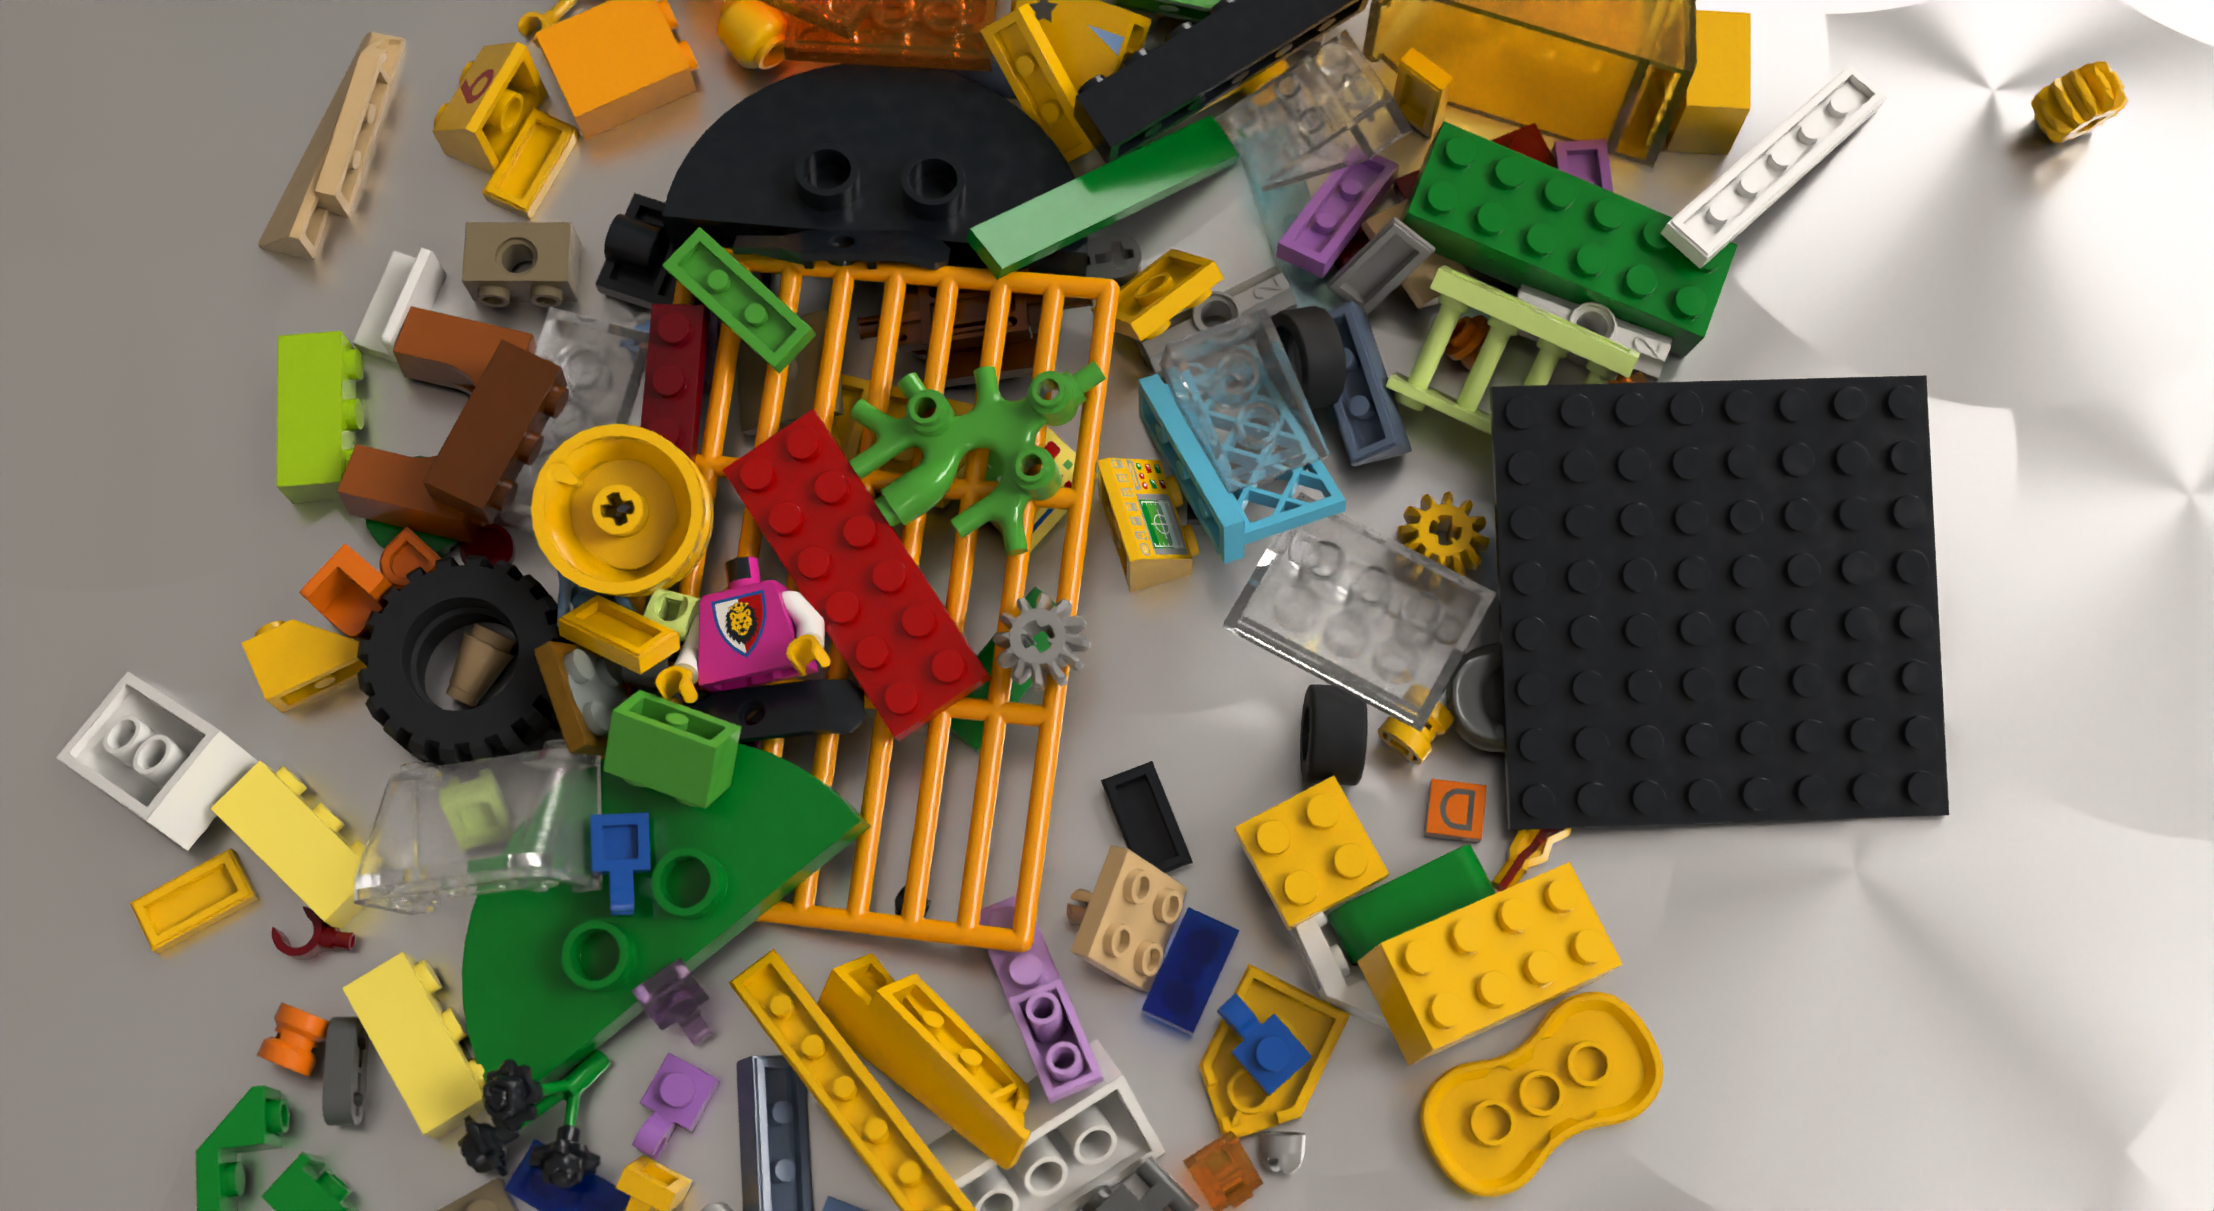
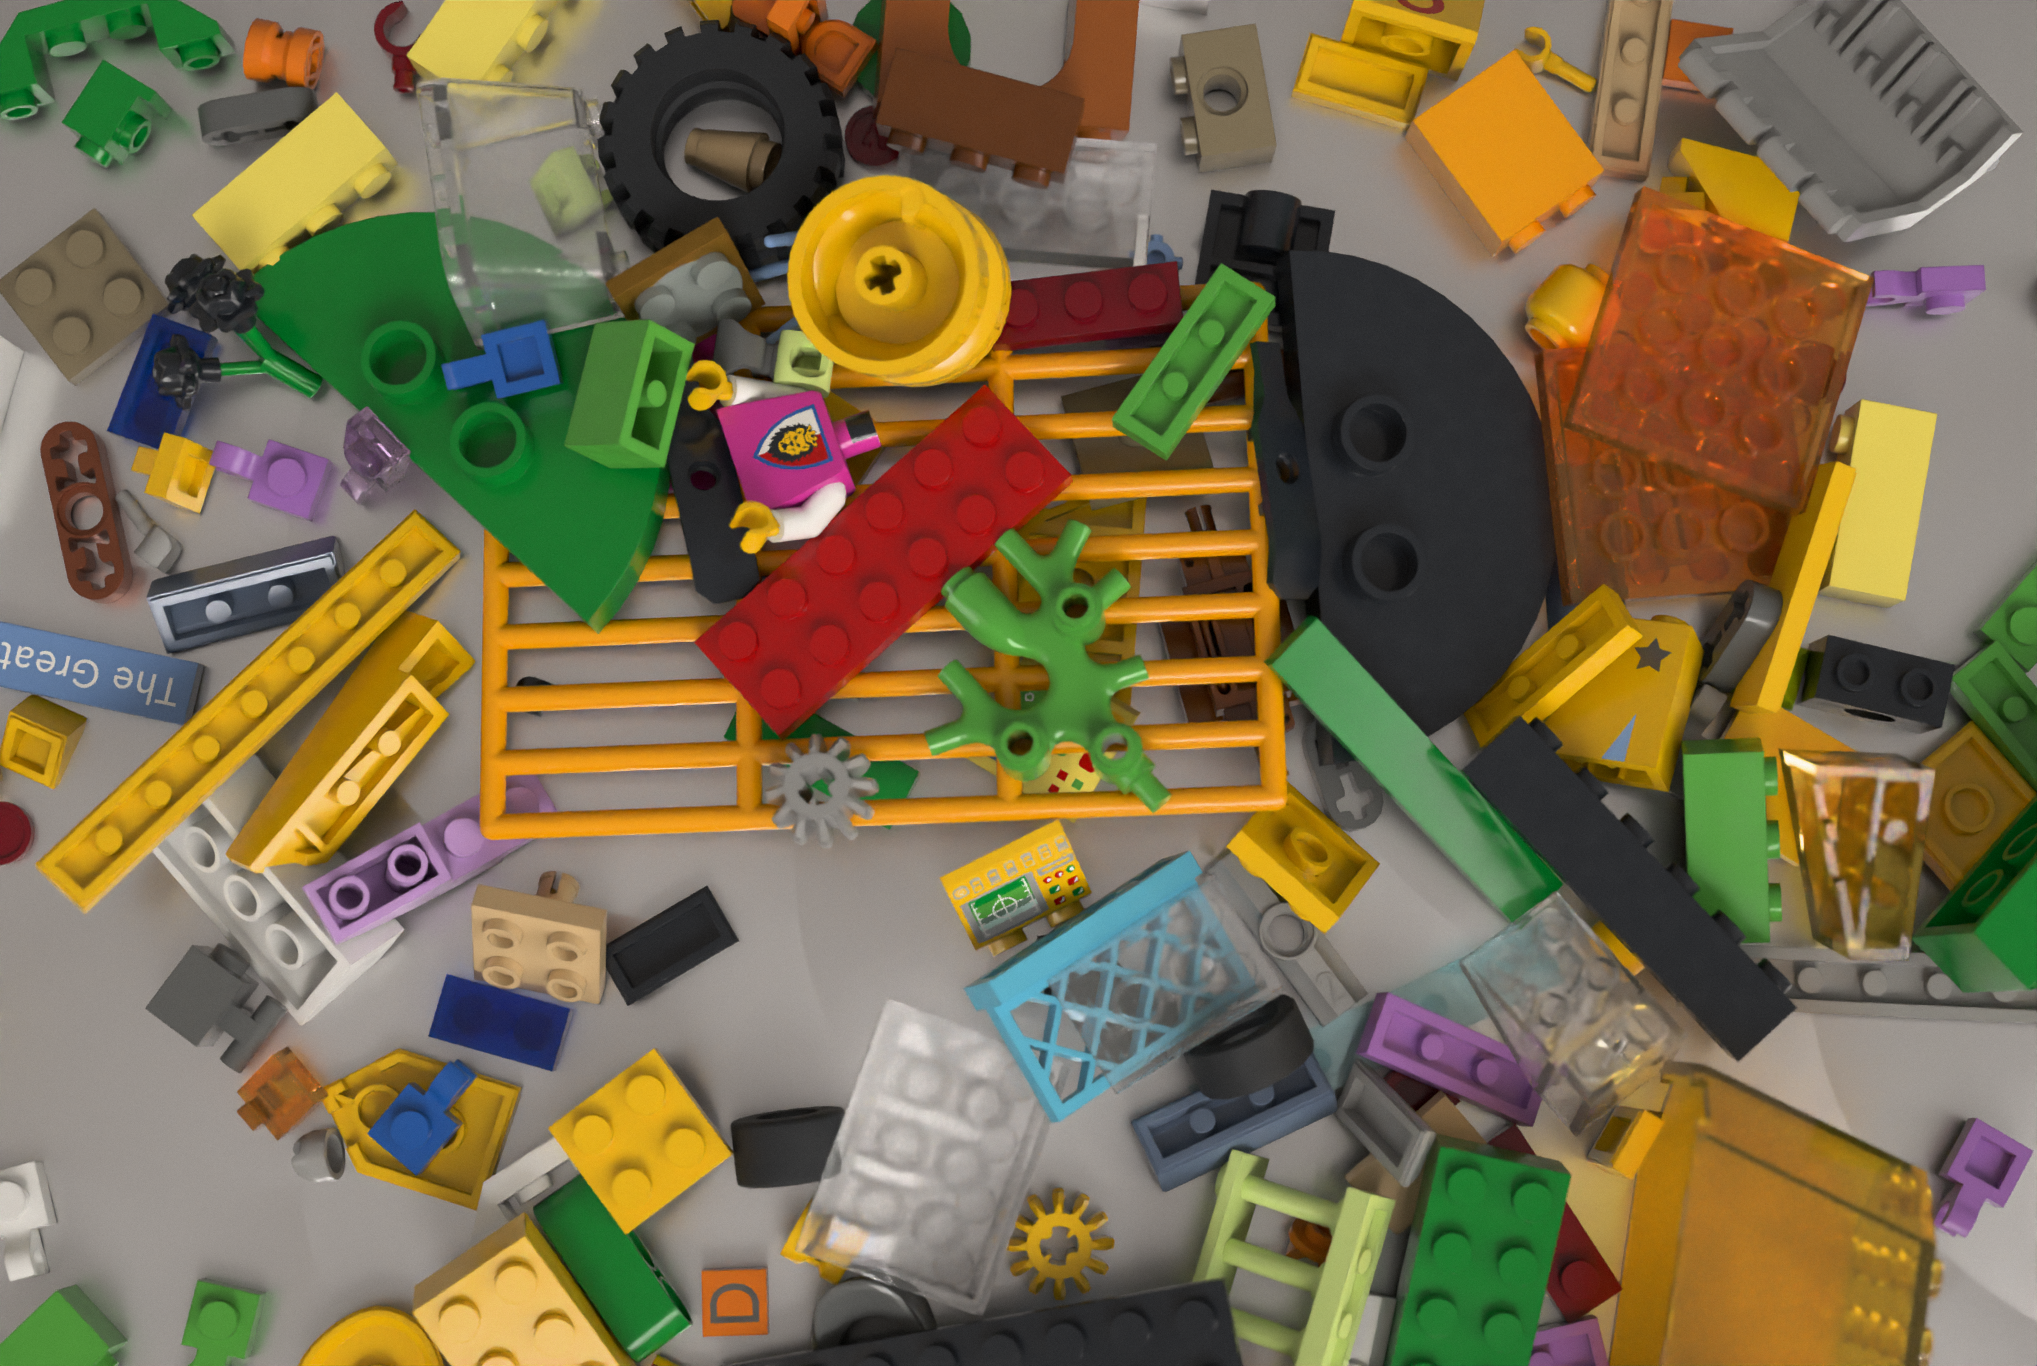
camera: 80 degrees right, 10 degrees up
yellow tile [558,595,680,675] -> none

